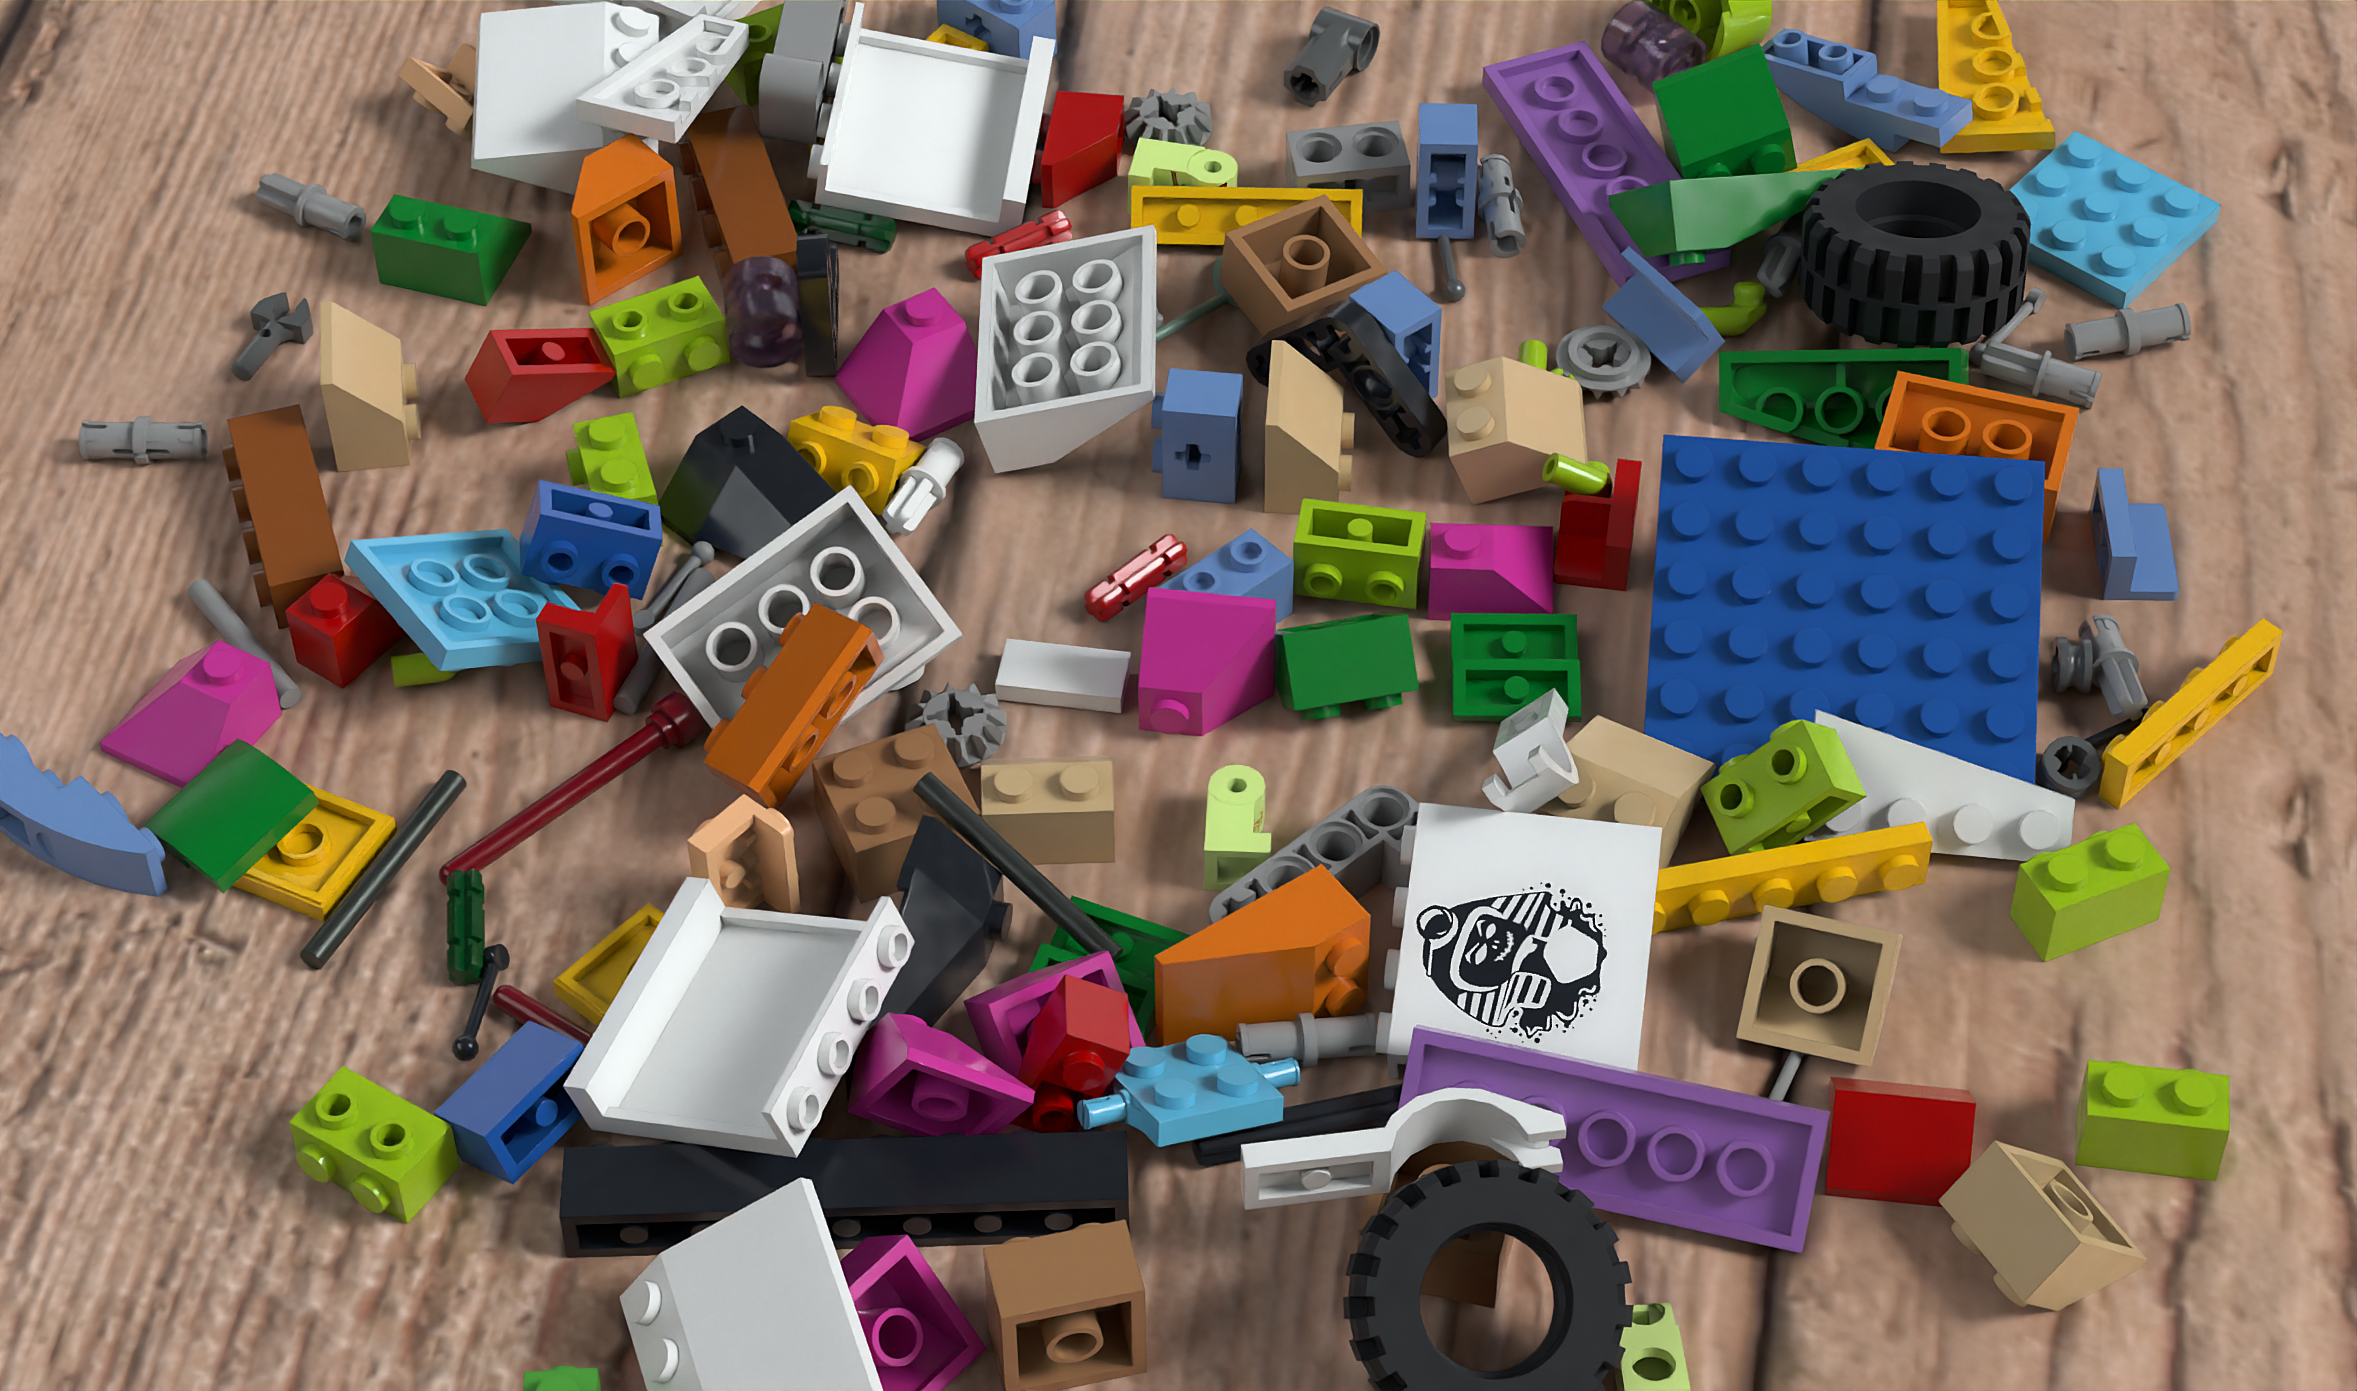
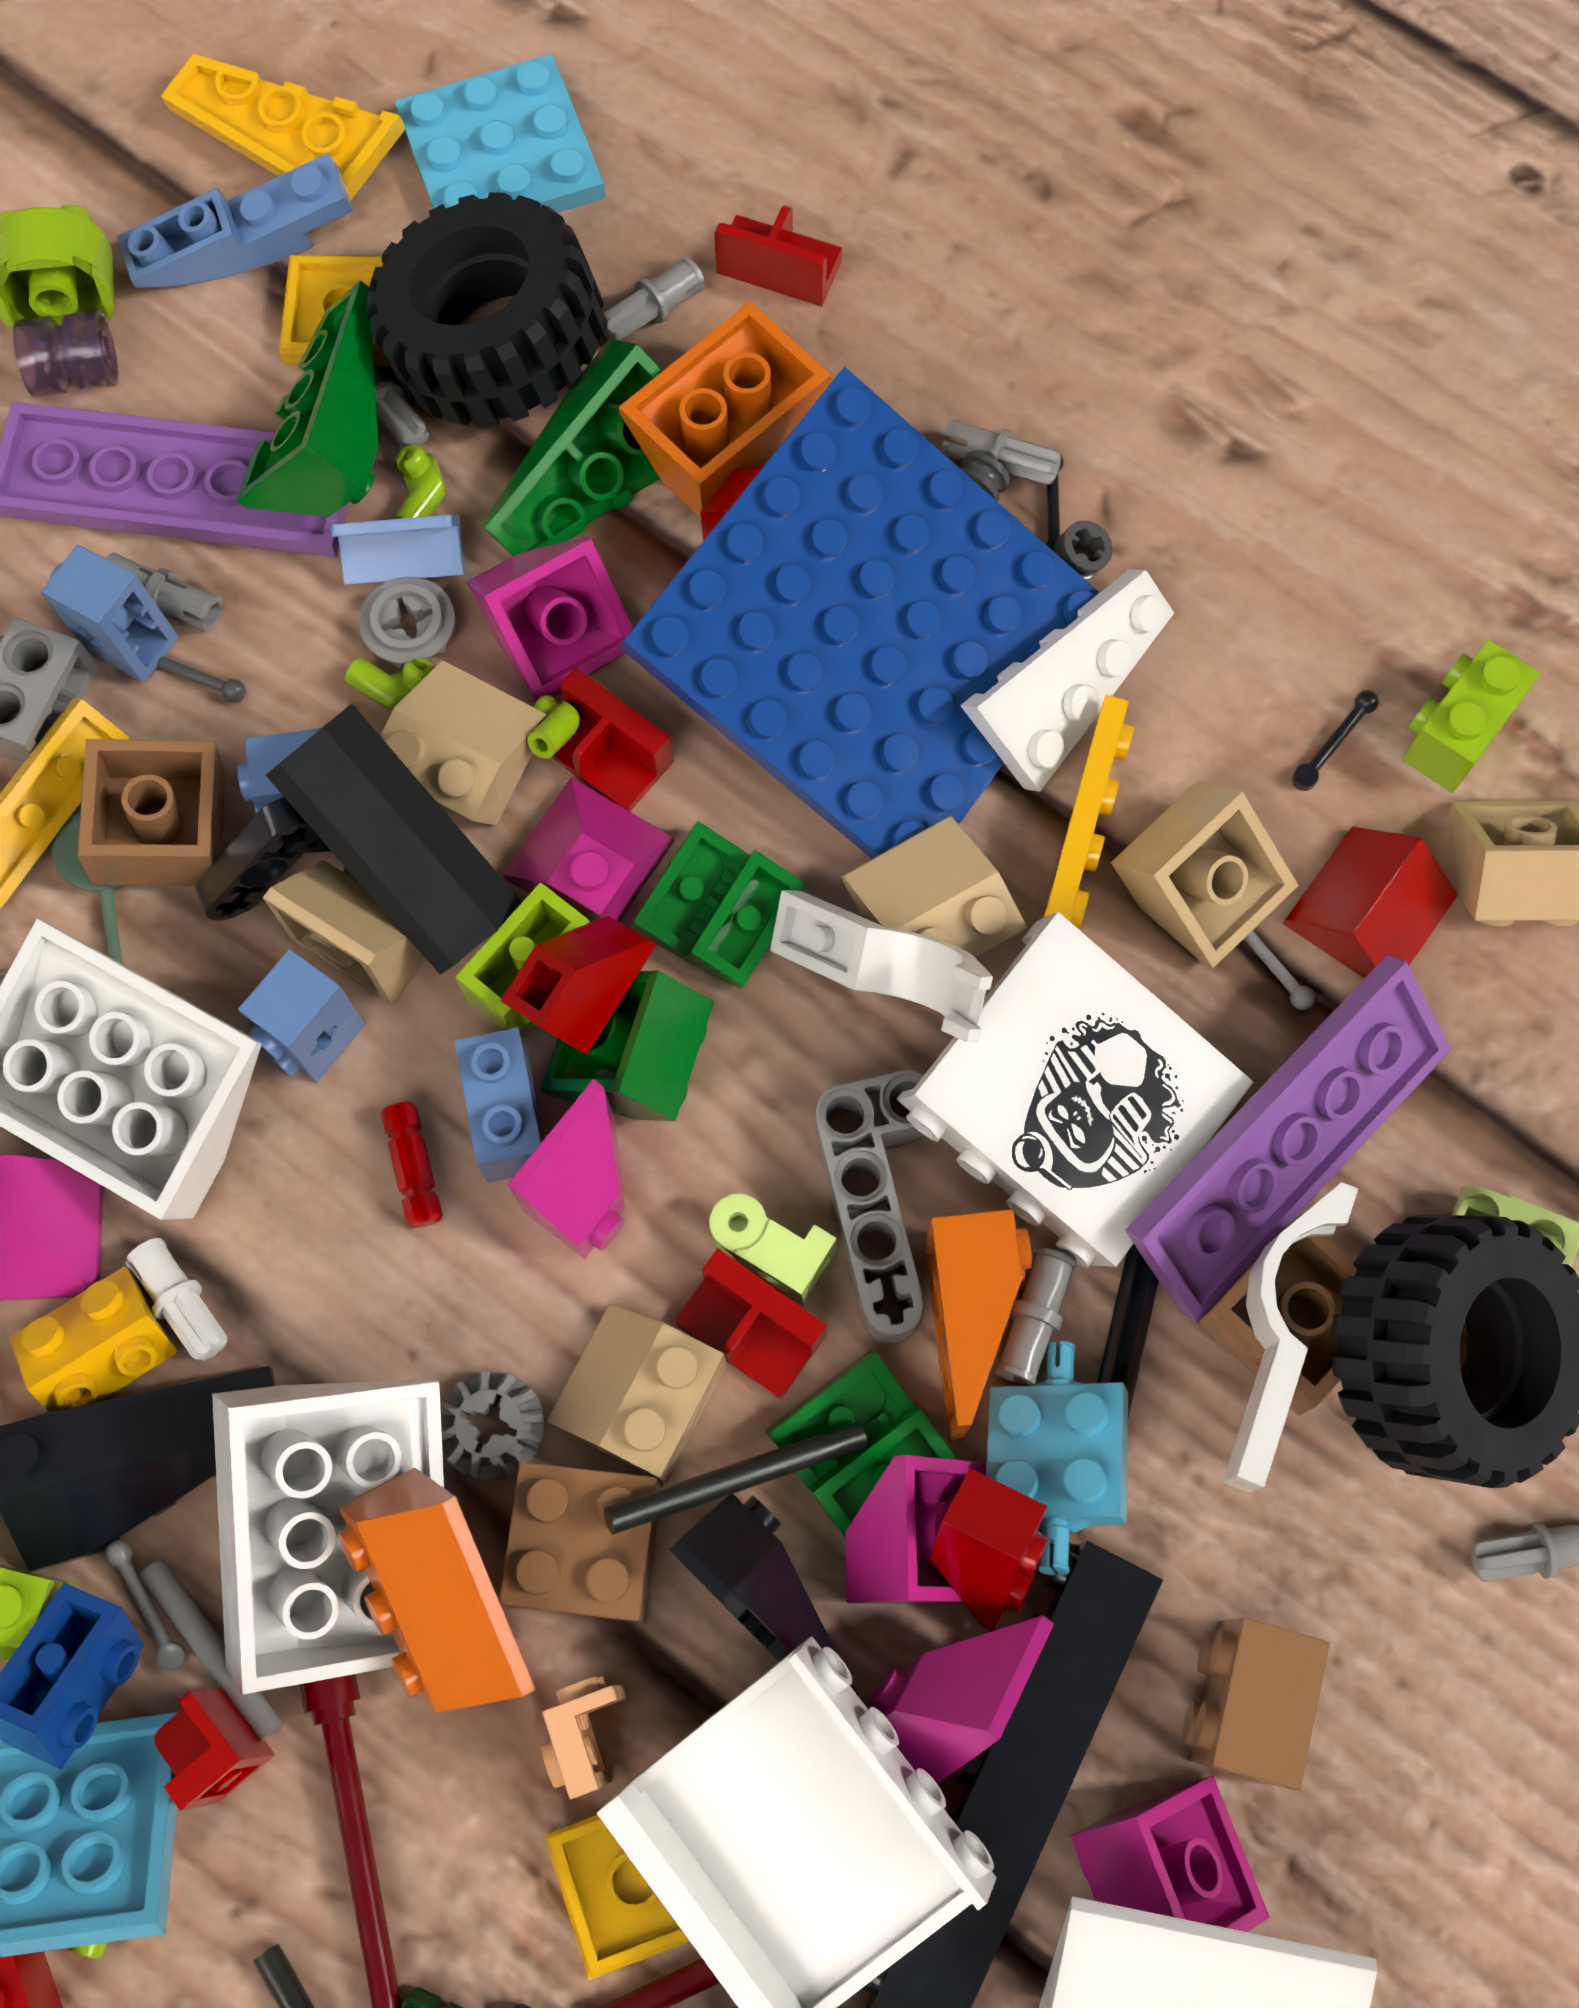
camera: 60 degrees left, 25 degrees up
white tile [995,639,1131,713] -> none
green slope [1651,43,1798,179] -> none
lime brick [1700,719,1867,856] -> none
lime brick [2009,822,2171,962] -> none
light grey pin [2064,303,2191,361] -> none
medium blue panel [2089,468,2179,601] -> none
yellow plate [2098,618,2284,810] -> none
none -> black piece [265,704,522,975]
none -> dark pink slope [466,536,633,701]
none -> red slope [500,916,656,1055]
none -> red panel [676,1248,827,1398]
none -> red panel [714,205,842,306]
none -> black hinge [1292,690,1379,791]

